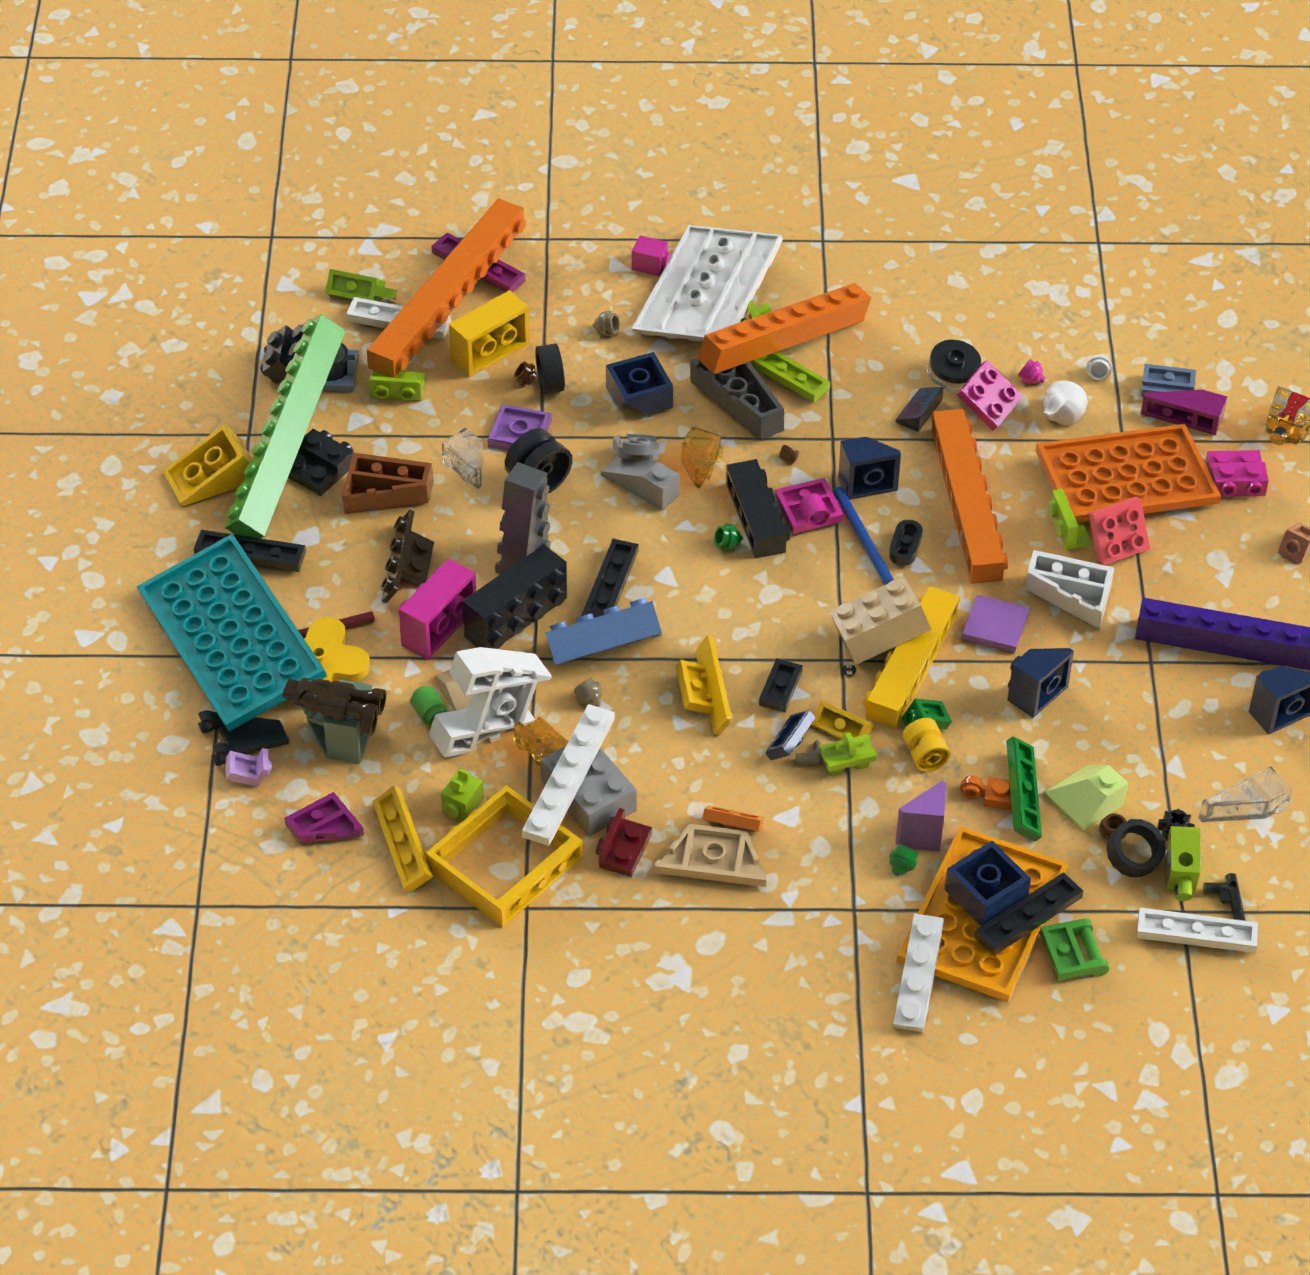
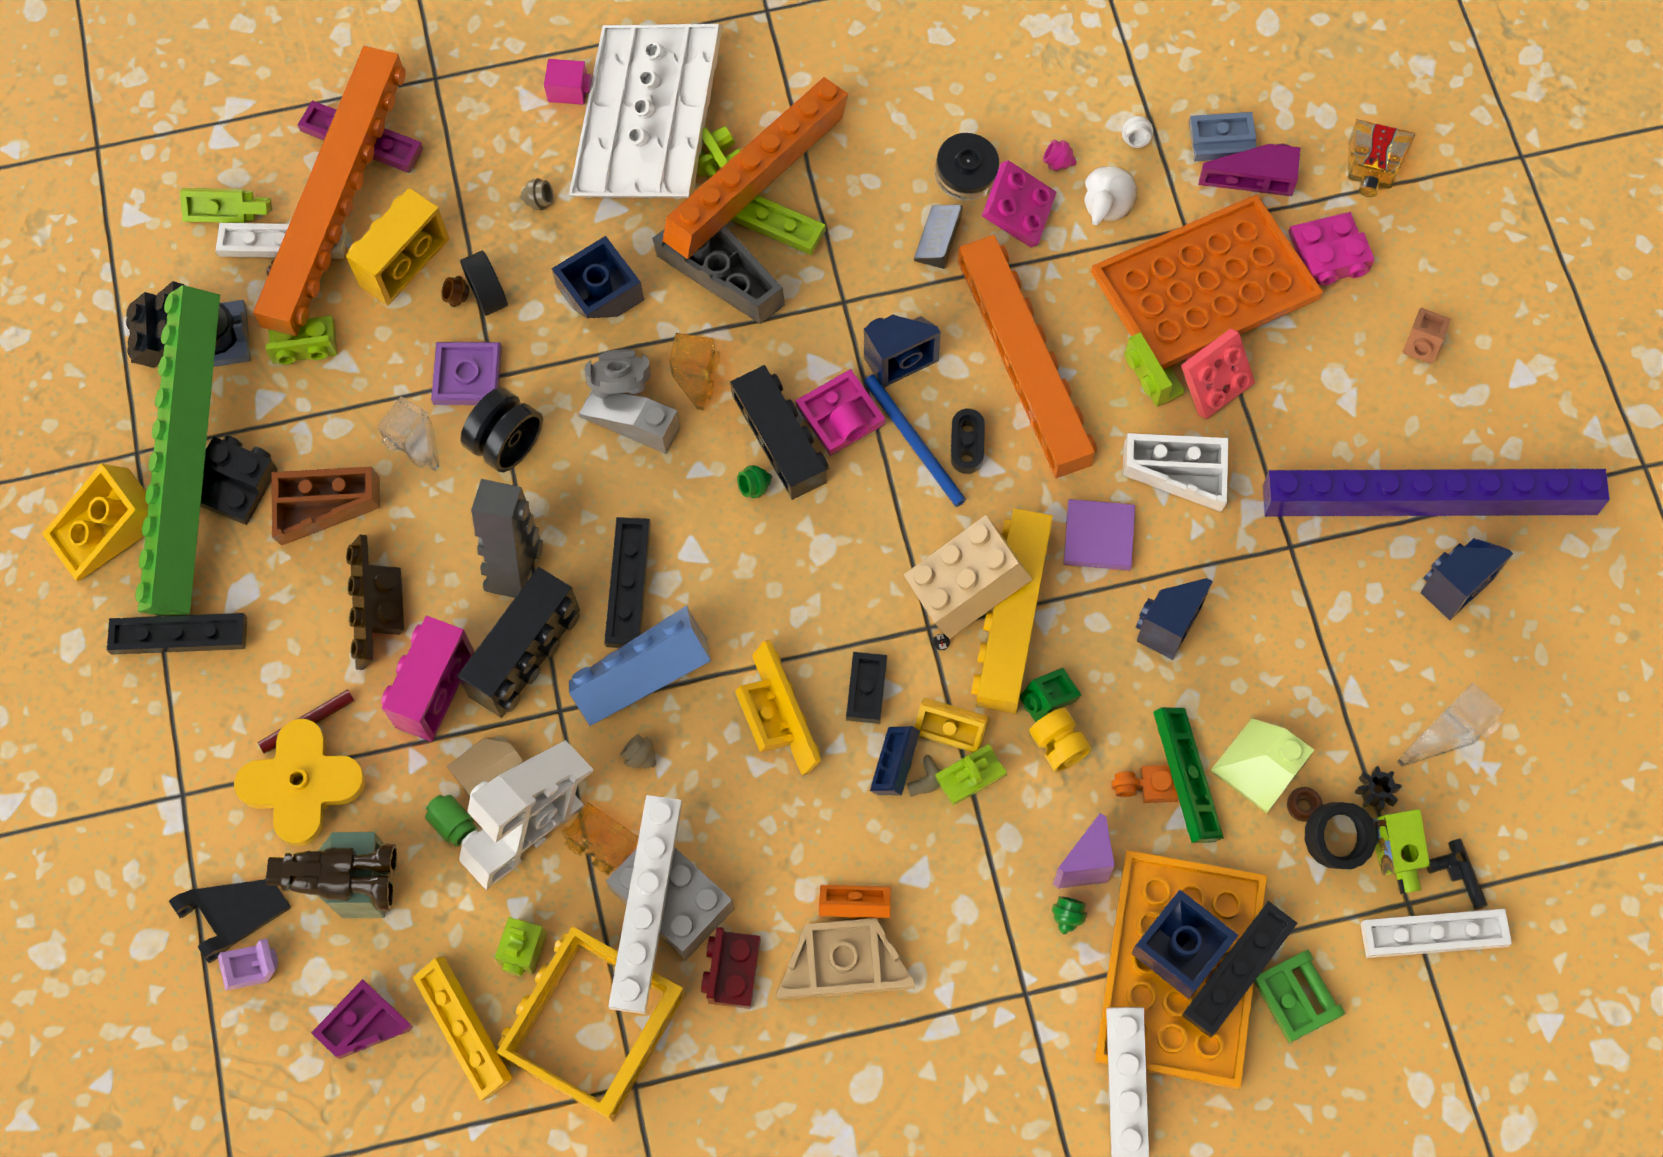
camera: 10 degrees left, 20 degrees up
teal plate [137,534,327,732] -> none
reddish brown rock [780,445,799,465] -> none

